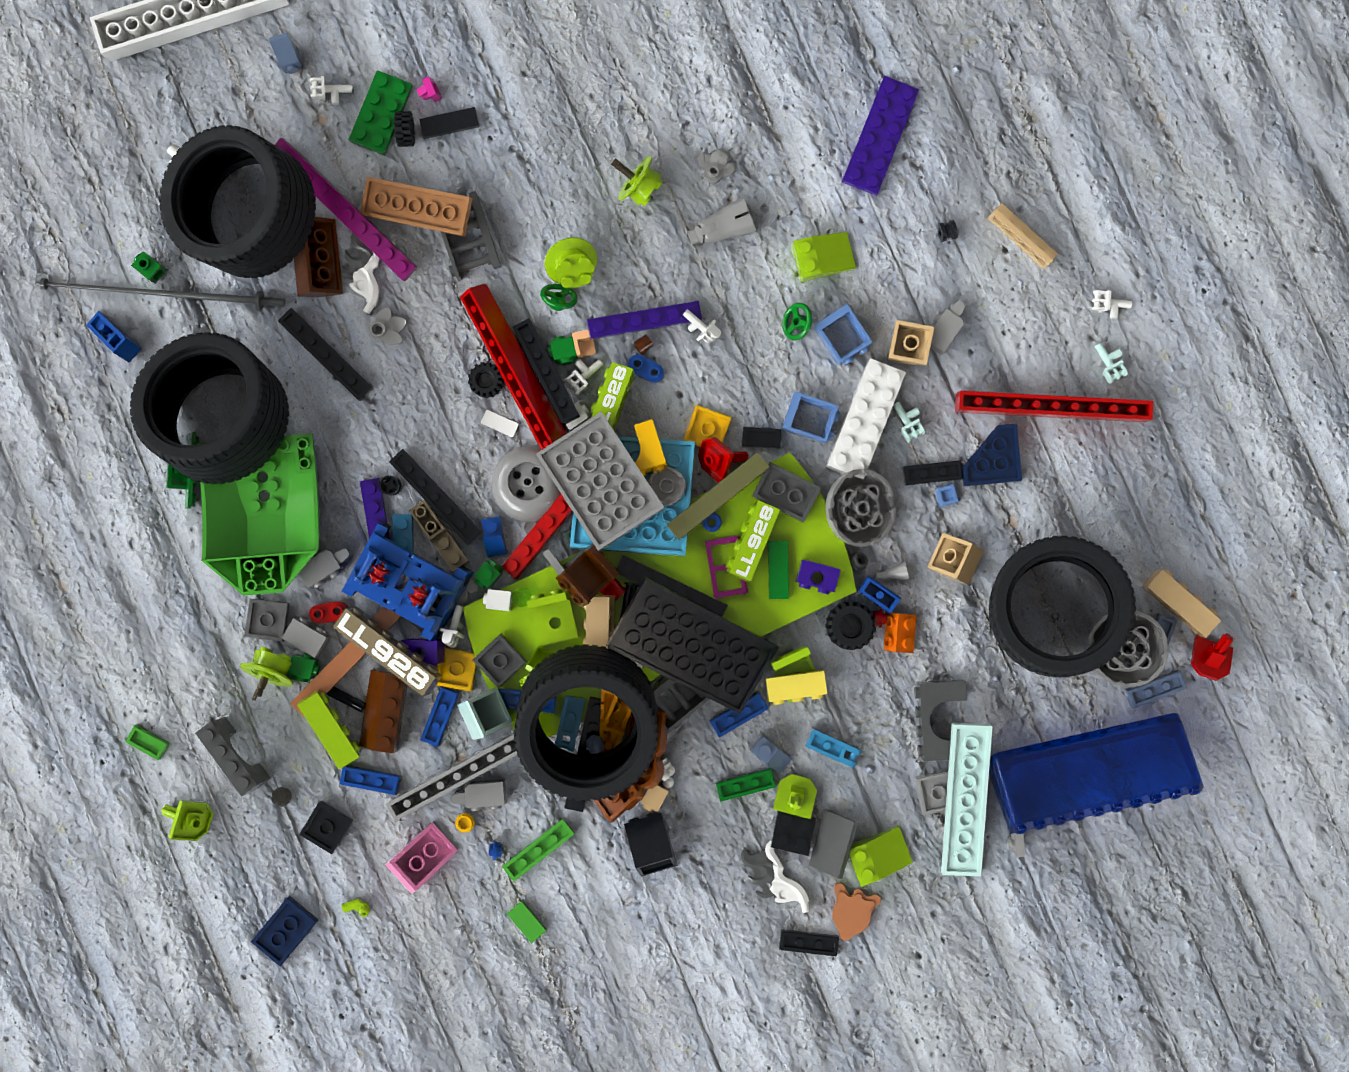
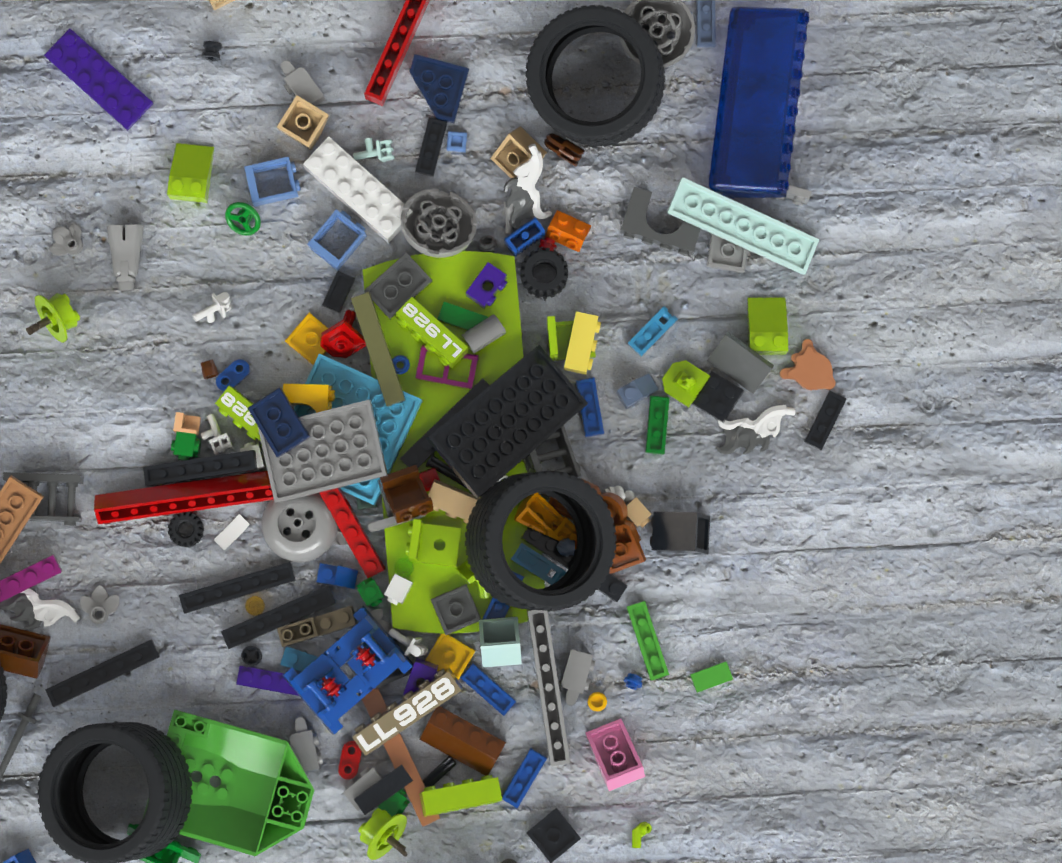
camera: 75 degrees left, 5 degrees down
flat silver plate [244,598,290,642] -> none
green piece [540,284,578,311] -> none
lime piece [544,237,597,288] -> none
dark purple plate [586,301,702,340] -> none
light grey tile [648,467,686,506] -> none
none -> black plate [179,562,296,614]
none -> clear yellow tile [245,596,265,616]
none -> dark blue tile [248,387,310,458]
none -> black tile [354,765,413,815]
none -> light grey brick [462,314,506,354]
none -> piece [504,143,552,230]
none -> reddish brown arm [544,133,585,167]

